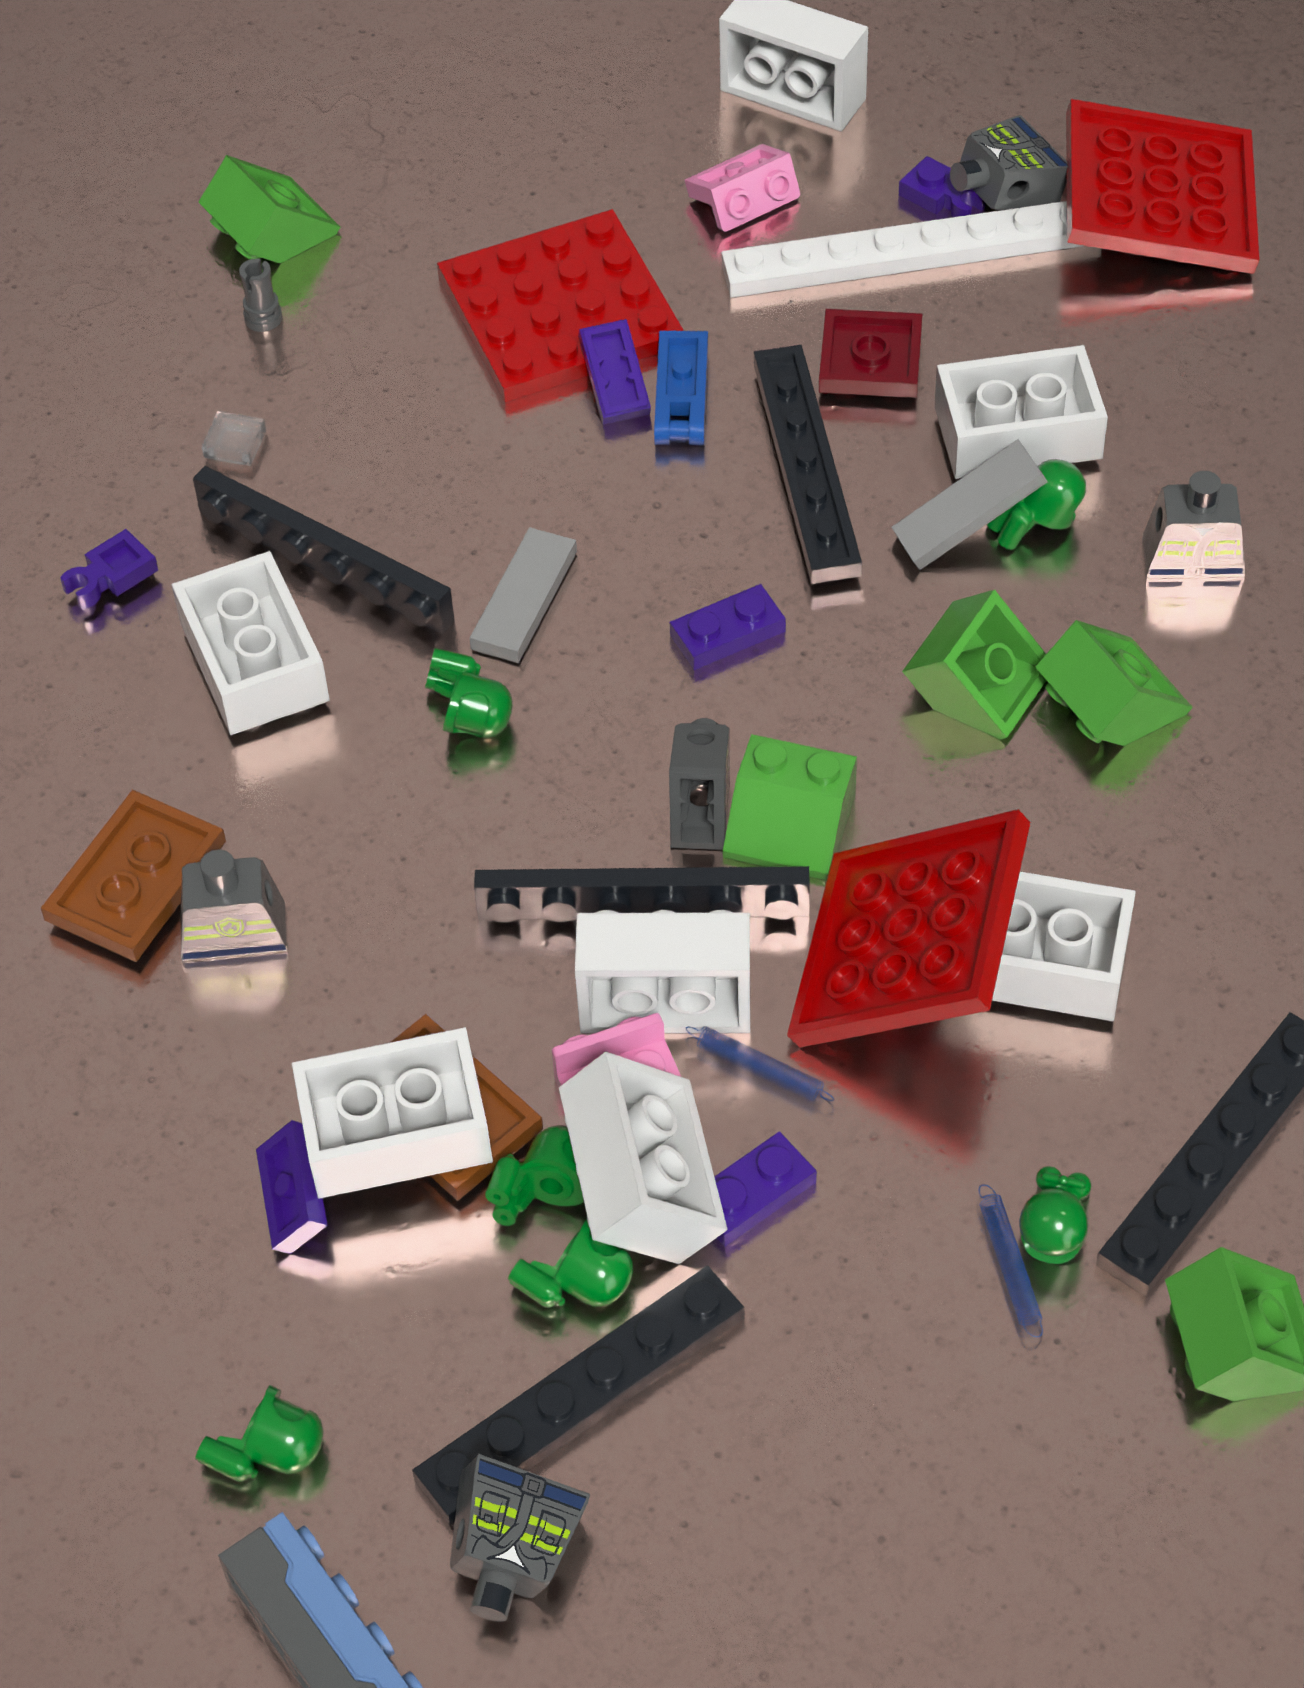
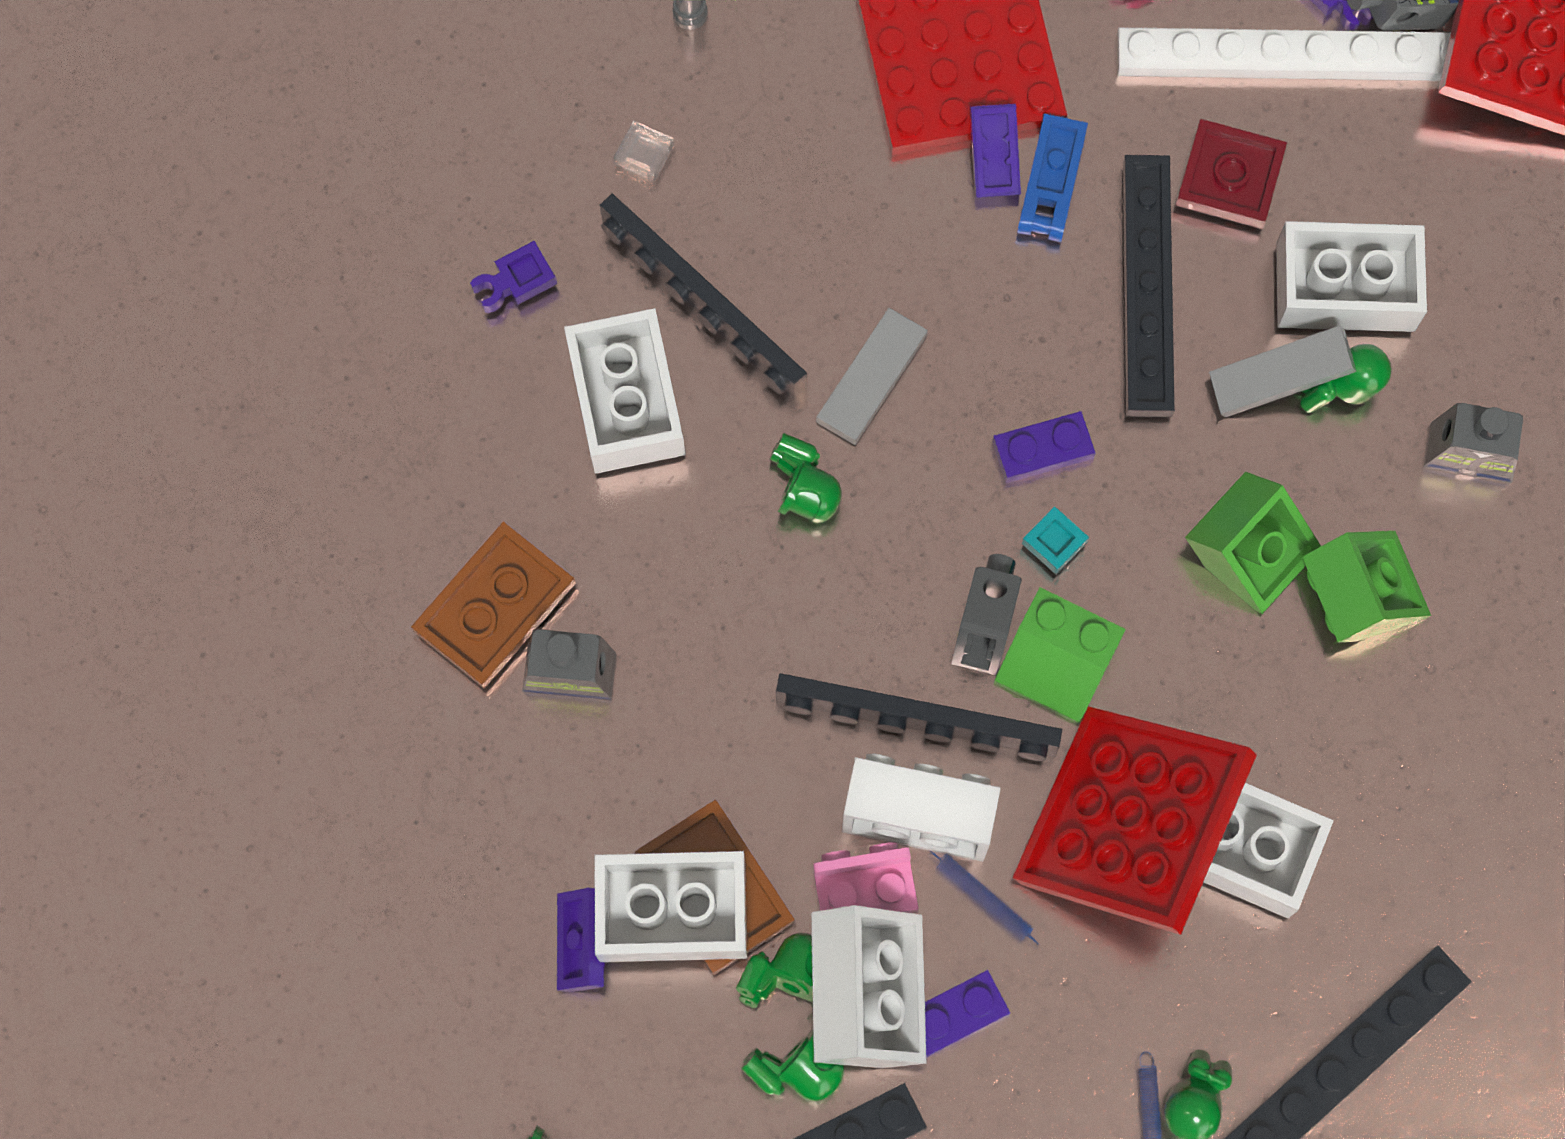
camera: 10 degrees right, 20 degrees up
none -> teal plate [1022,506,1089,574]

